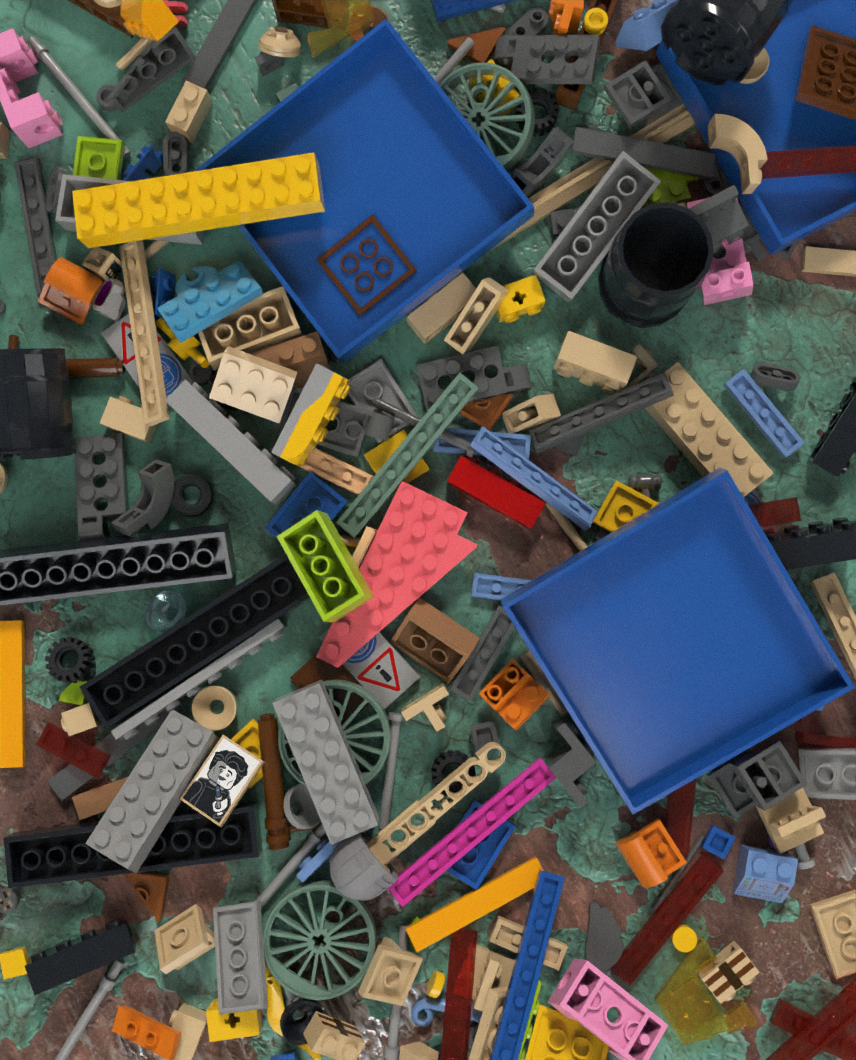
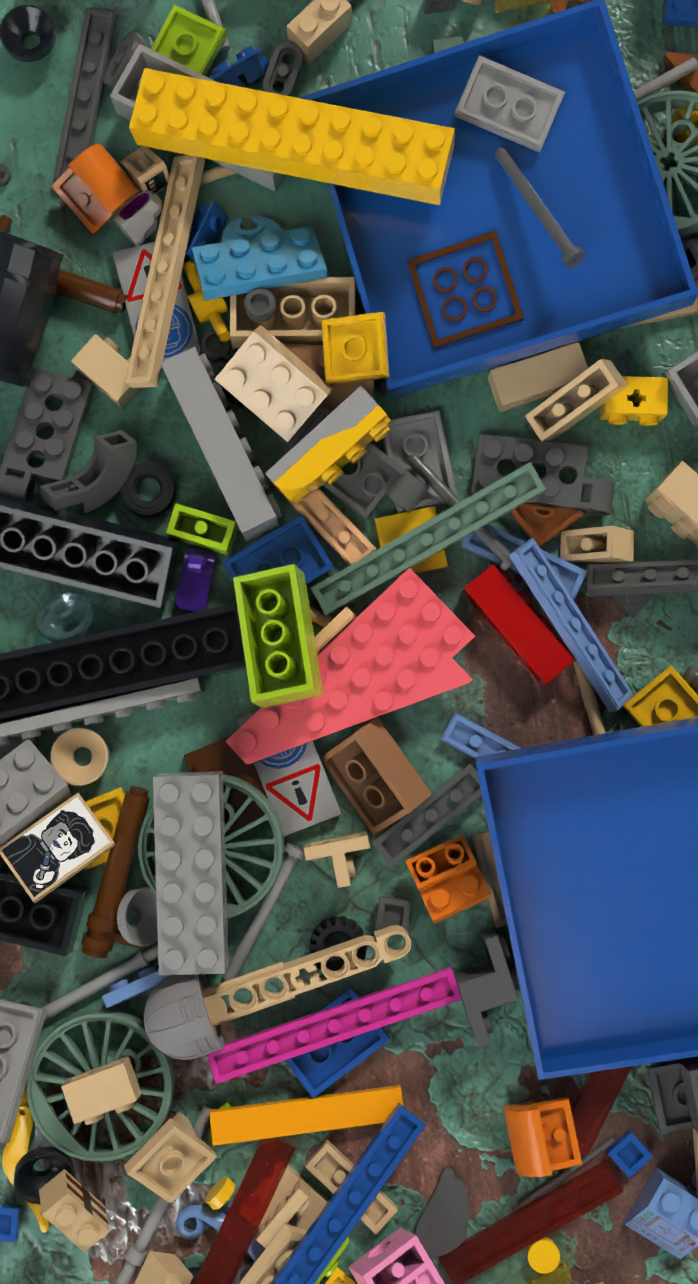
camera: 20 degrees right, 0 degrees up
none -> tan brick [61,1056,141,1125]
none -> lime brick [166,503,239,557]
none -> dark purple piece [176,548,216,612]
none -> dark grey tile [244,288,276,322]
none -> yellow plate [321,312,389,385]
none -> light grey tile [454,55,565,153]
none -> dark grey bar [495,147,585,268]

